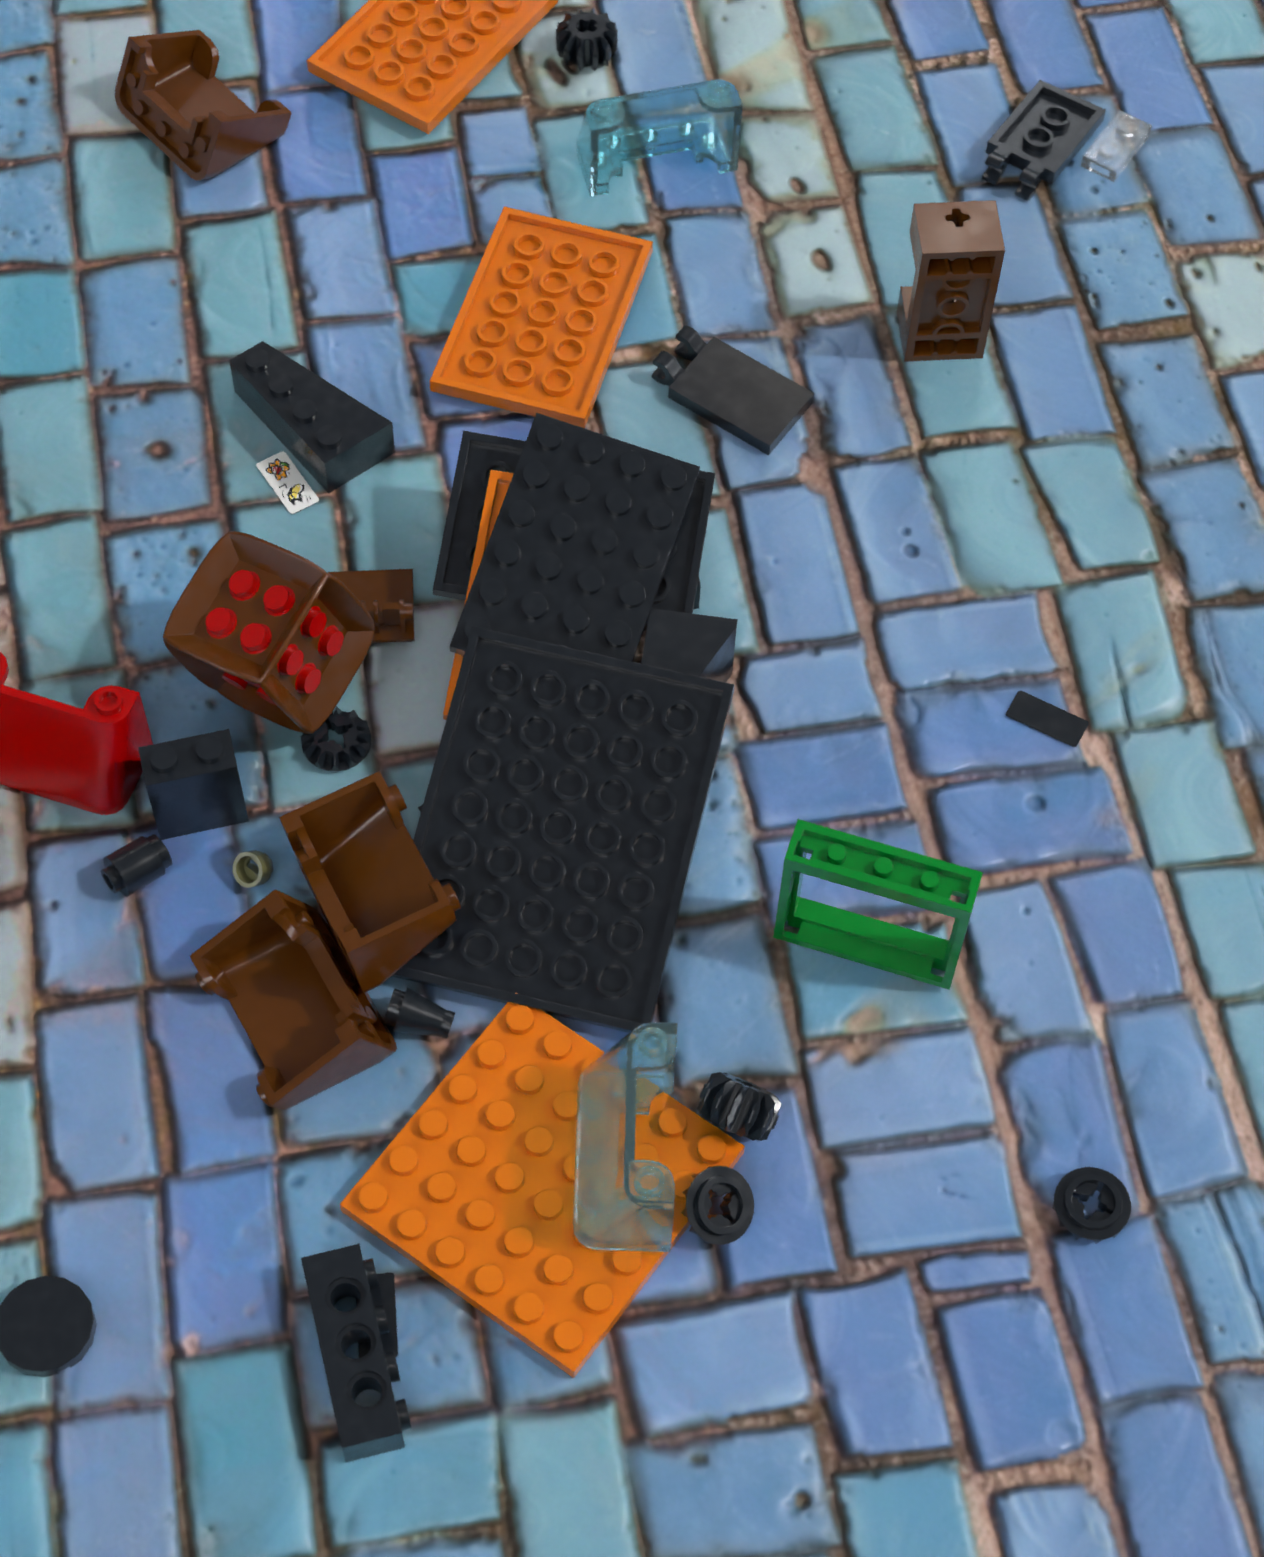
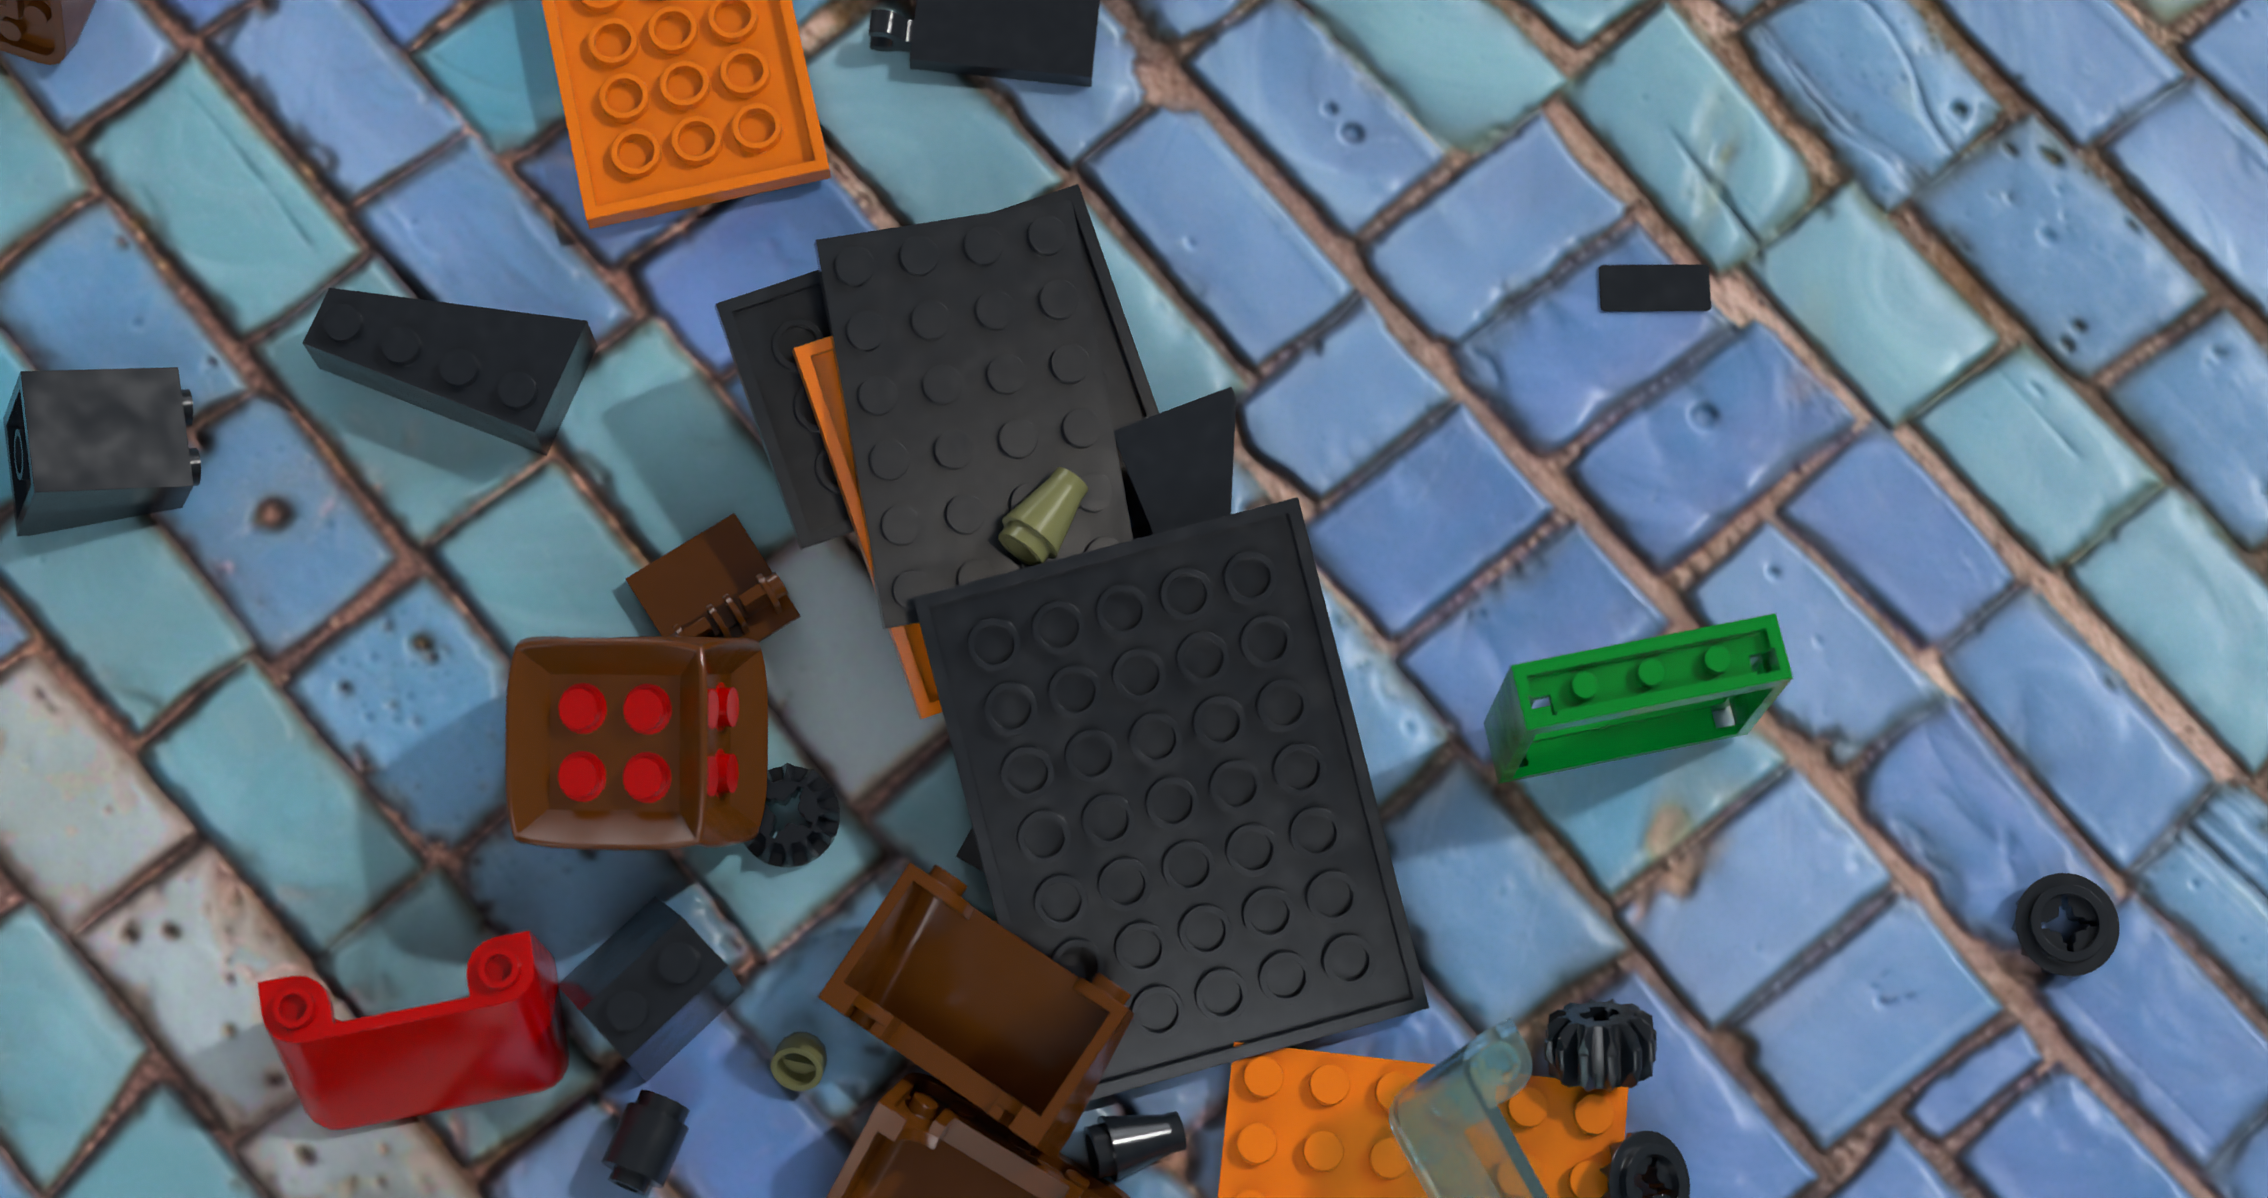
camera: 30 degrees left, 15 degrees up
white sticker [256,451,319,514] -> none
none -> black slope [3,367,201,536]
none -> olive cone [998,467,1089,566]

